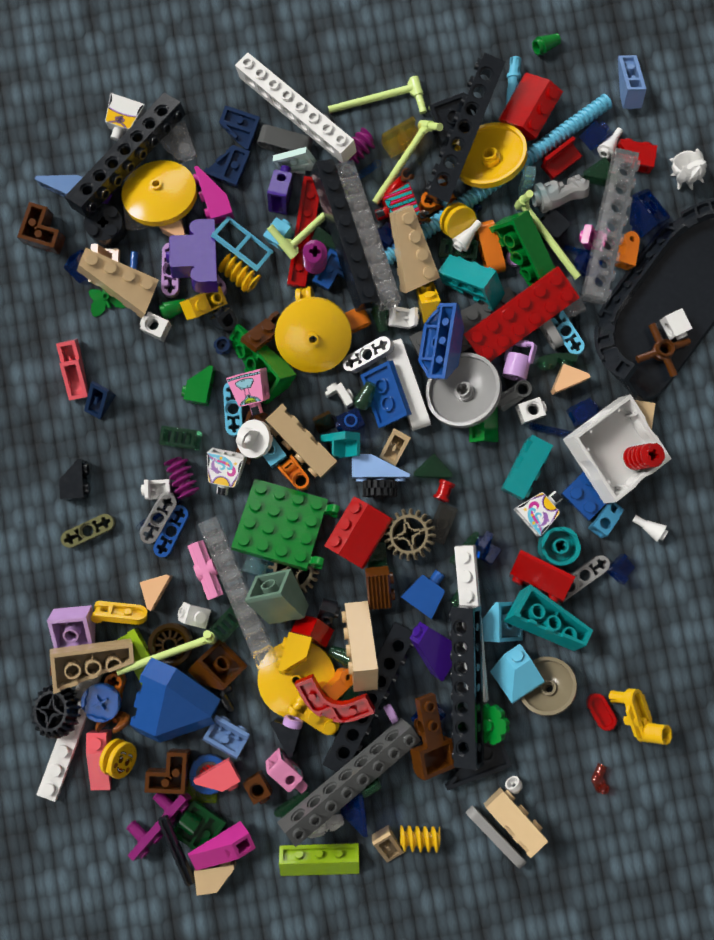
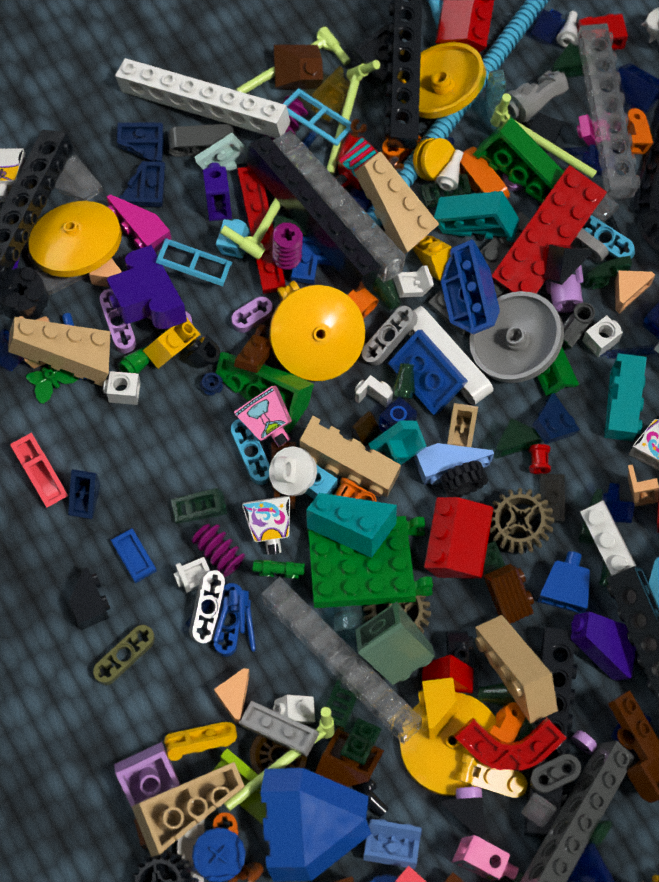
camera: 20 degrees left, 15 degrees down
green slope [181,365,216,406] -> none
bright pink piece [188,540,224,600] -> none
yellow piece [218,253,261,293] -> none
red panel [541,136,582,180] -> none
none -> blue tile [111,528,157,583]
none -> blue plant [213,590,256,652]
none -> lavender beam [232,297,272,333]
none -> light grey tile [239,701,319,757]
none -> green plate [253,560,305,579]
none -> reddish brown slope [273,45,323,89]
none -> medium azure window [283,88,351,146]
none -> teal wedge [306,493,397,558]
none -> clear green slope [340,718,382,765]
none -> clear slope [522,793,556,828]
none -> dark grey plate [530,754,581,794]
none -> dark blue wing [532,393,580,444]
none -> black slope [544,244,592,285]
none -> light nougat panel [628,464,659,507]

